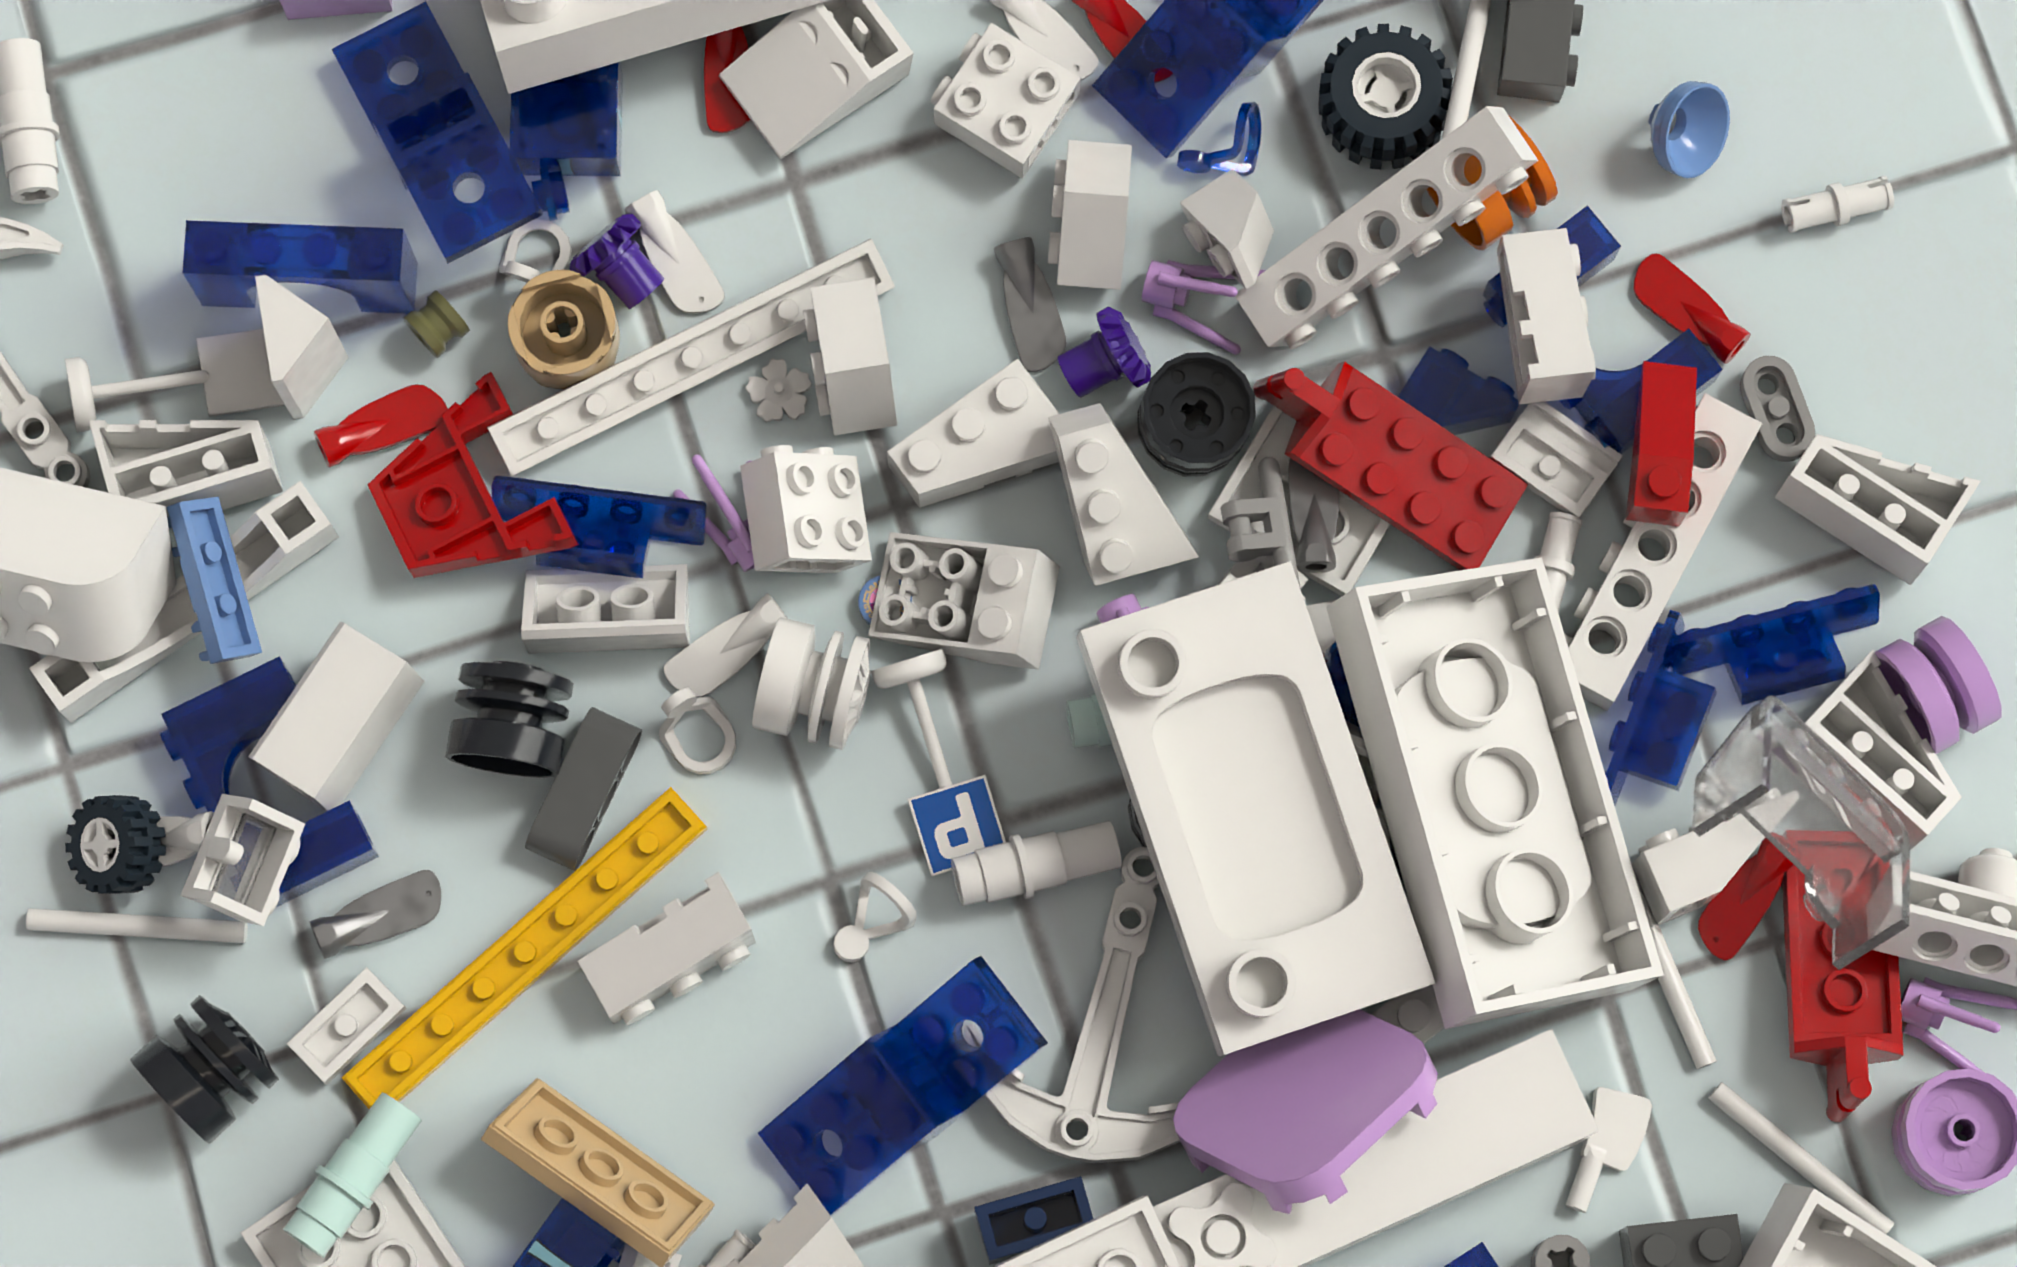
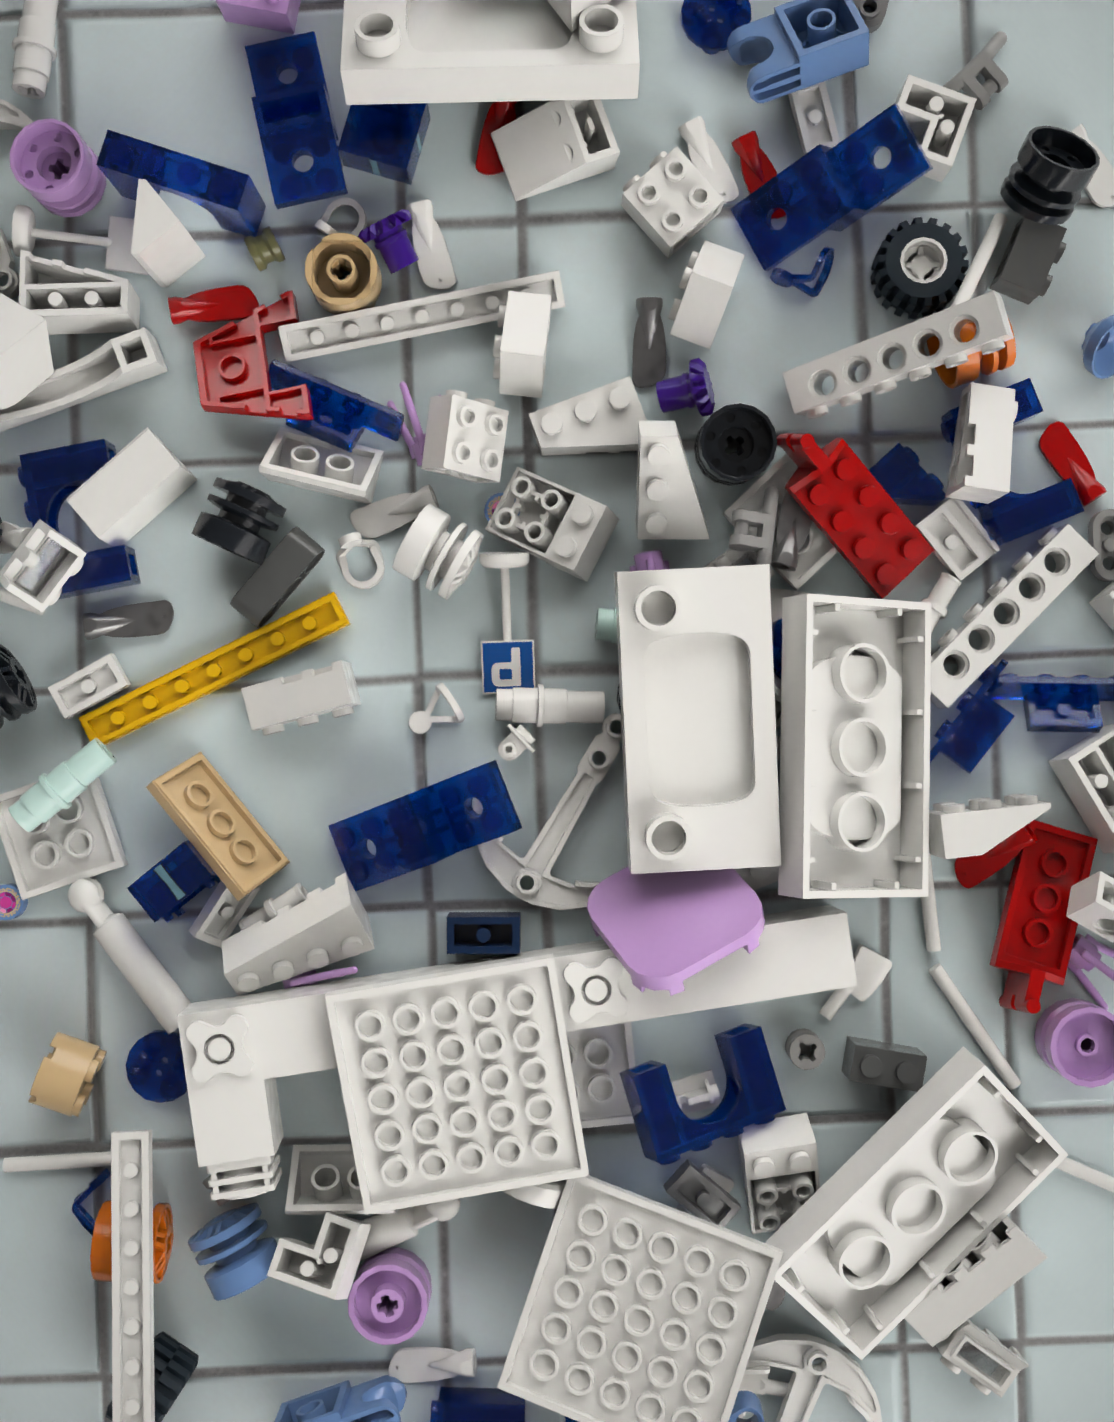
camera: 20 degrees right, 10 degrees up
medium blue plate [167,496,262,664] -> none
clear blue plate [531,168,570,221] -> none
white plant [746,358,812,422] -> none
lavender plant [1142,260,1266,355] -> none
white slope [1180,168,1274,289] -> none
red slope [1626,361,1697,527] -> none
clear windscreen [1692,696,1910,970] -> none
none -> lavender wheel [10,119,106,218]
none -> white hinge [498,724,536,761]

